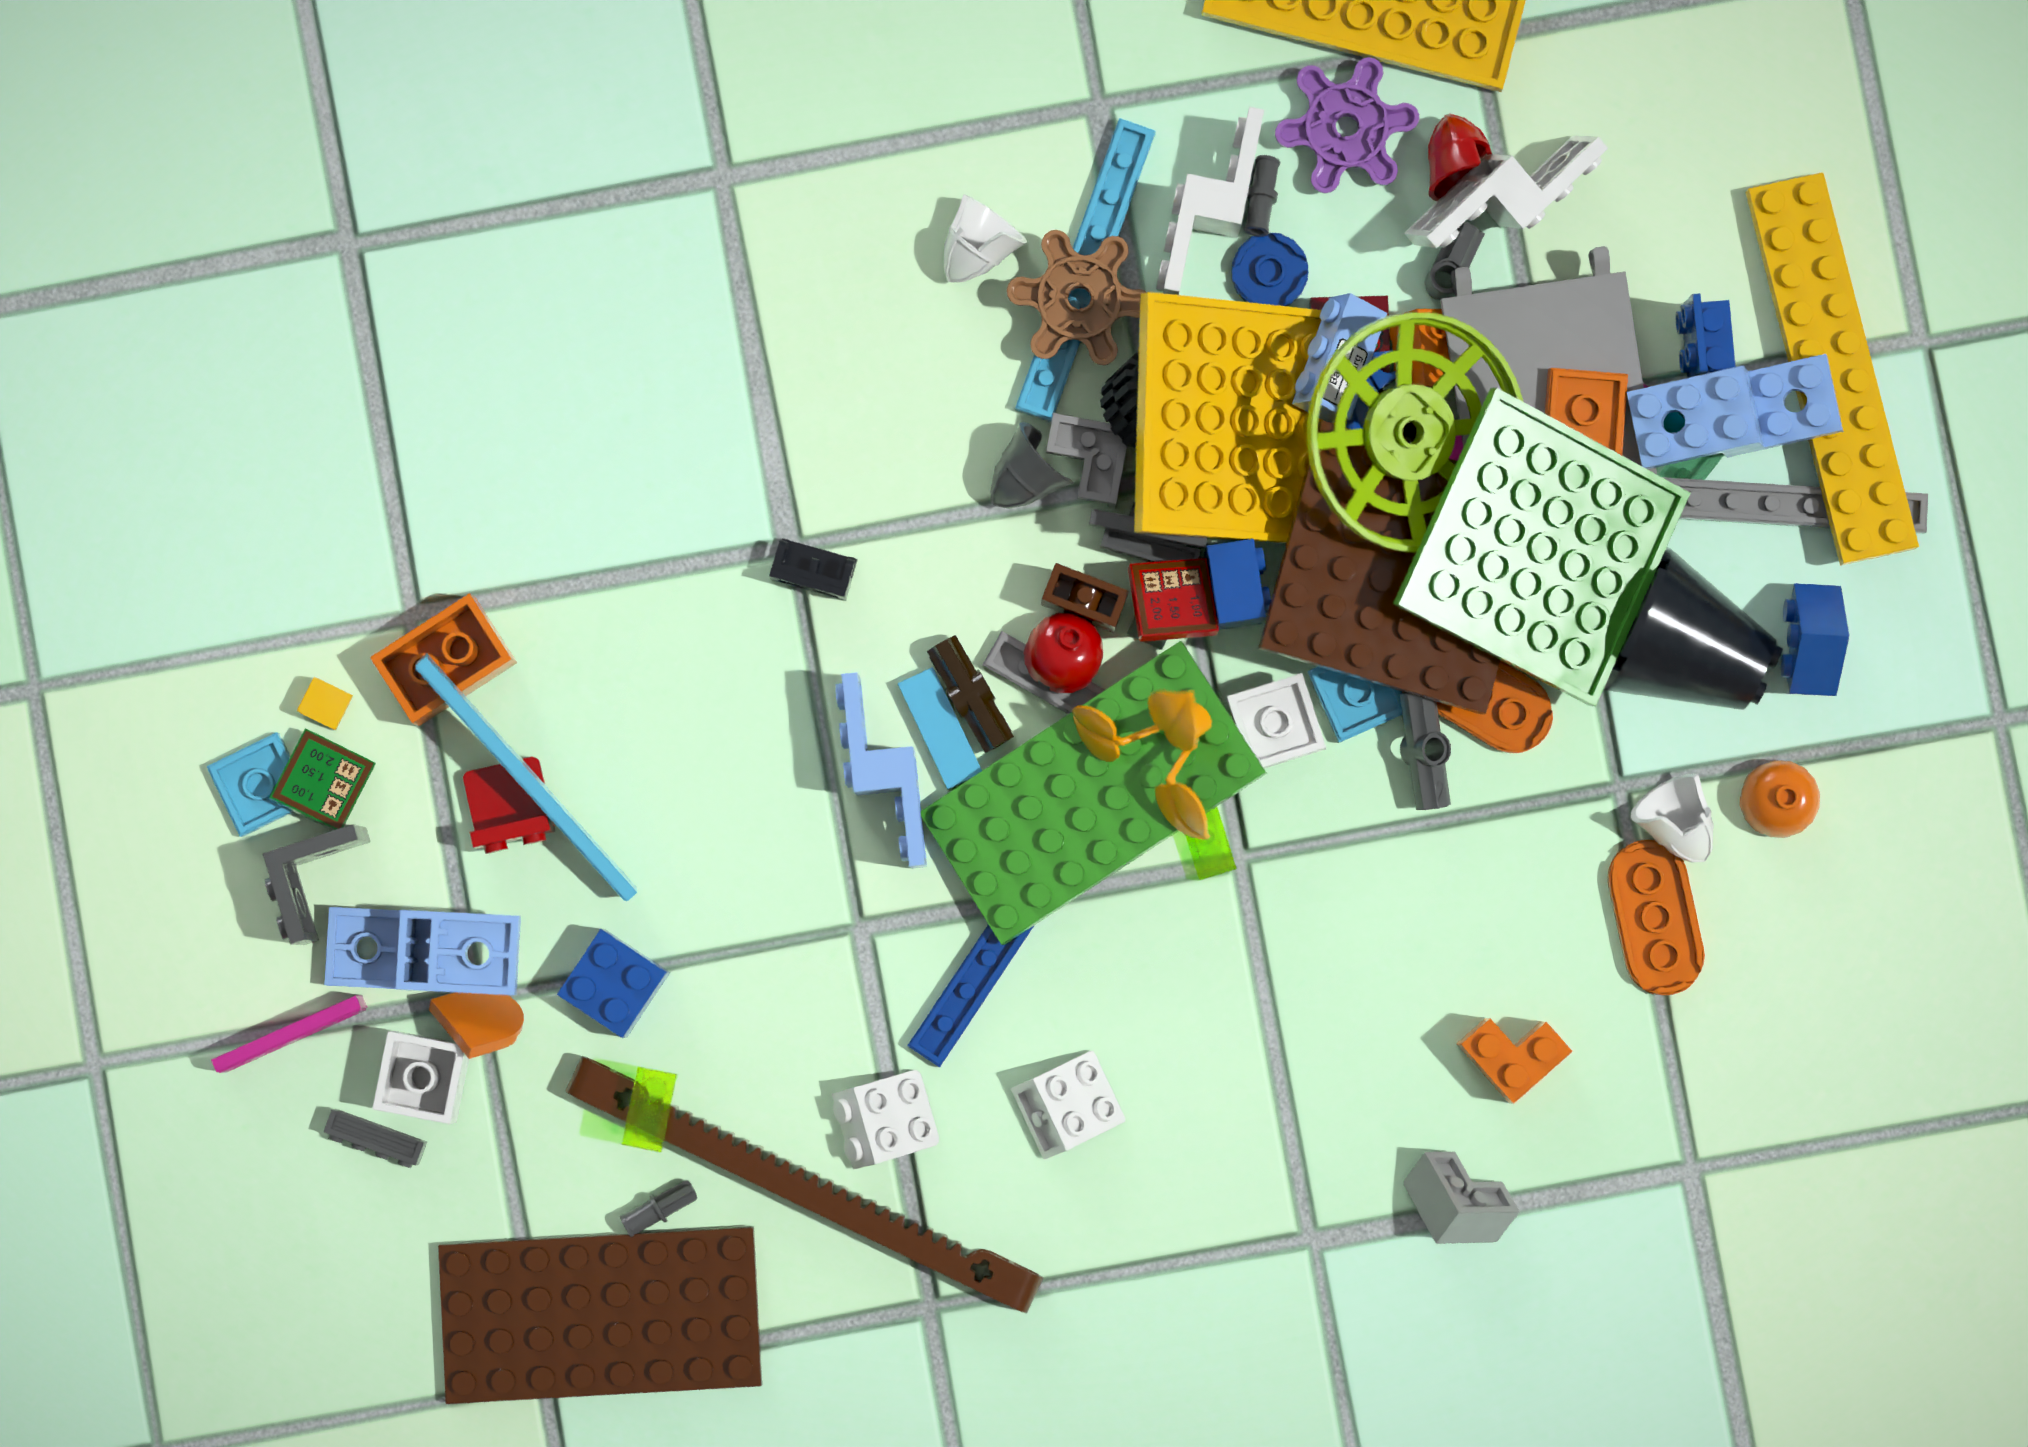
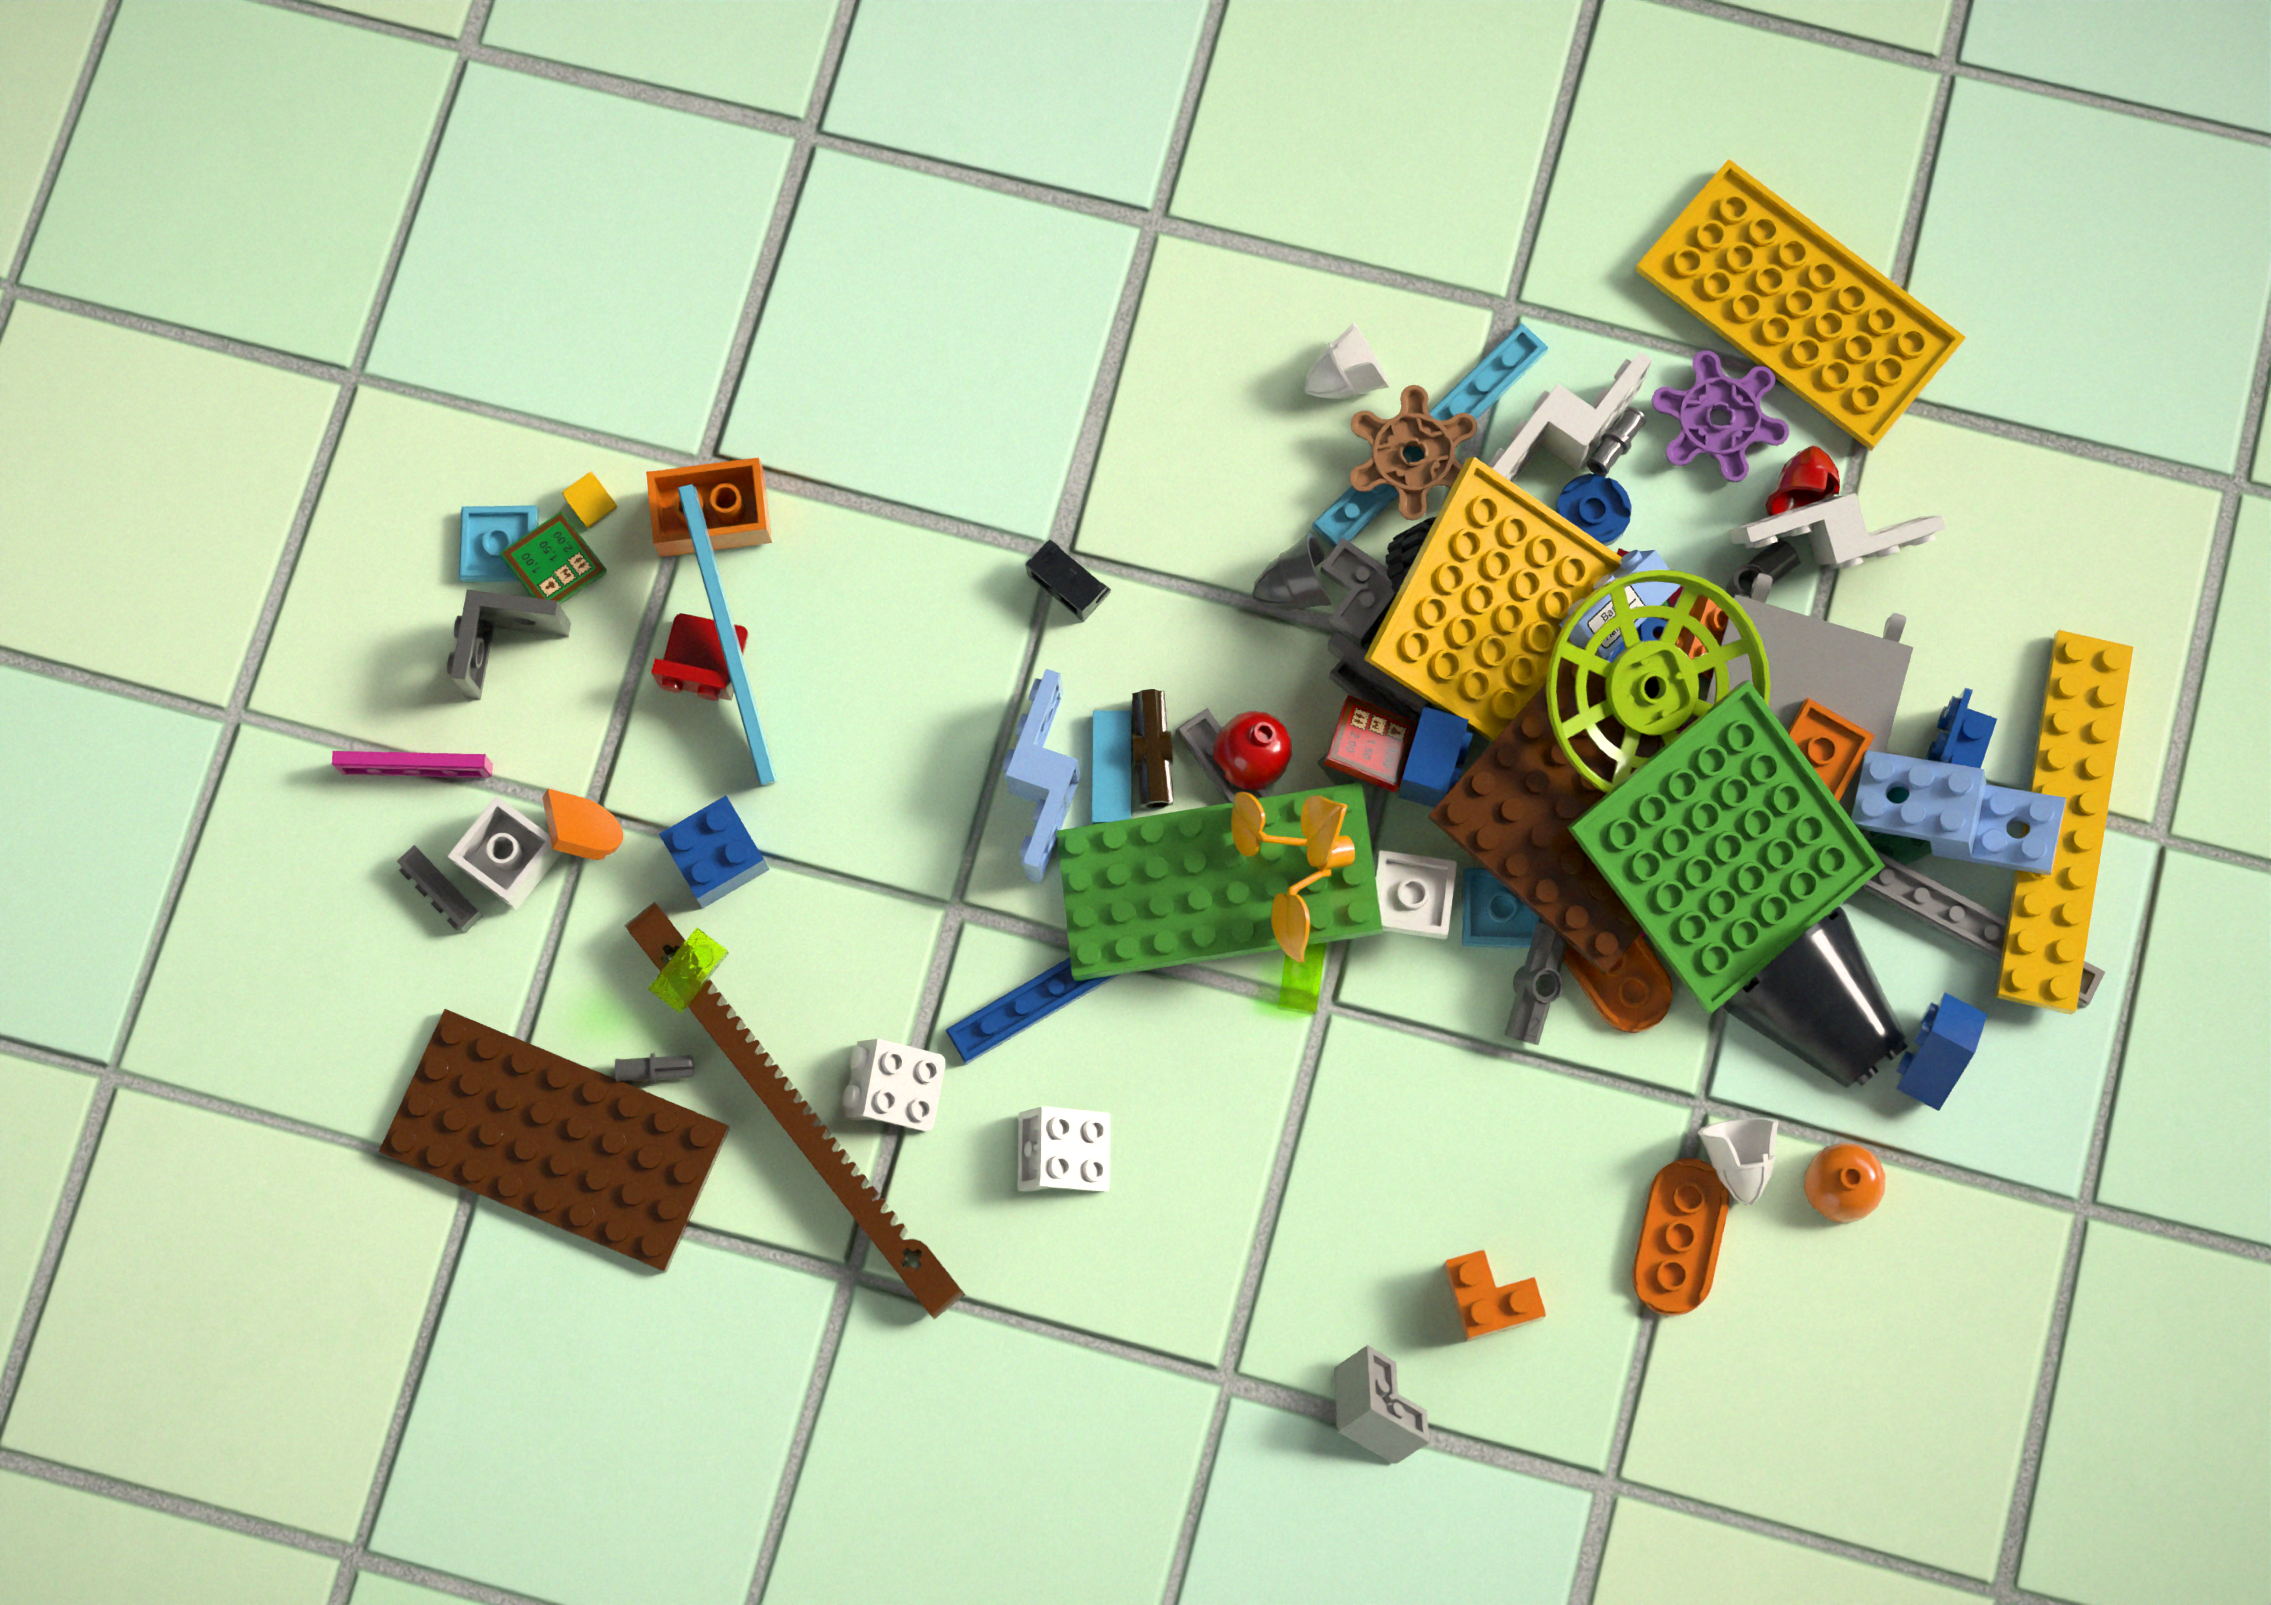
camera: 25 degrees right, 10 degrees down
light blue bracket [324,907,521,995] -> none
reddish brown brick [1041,563,1129,633] -> none

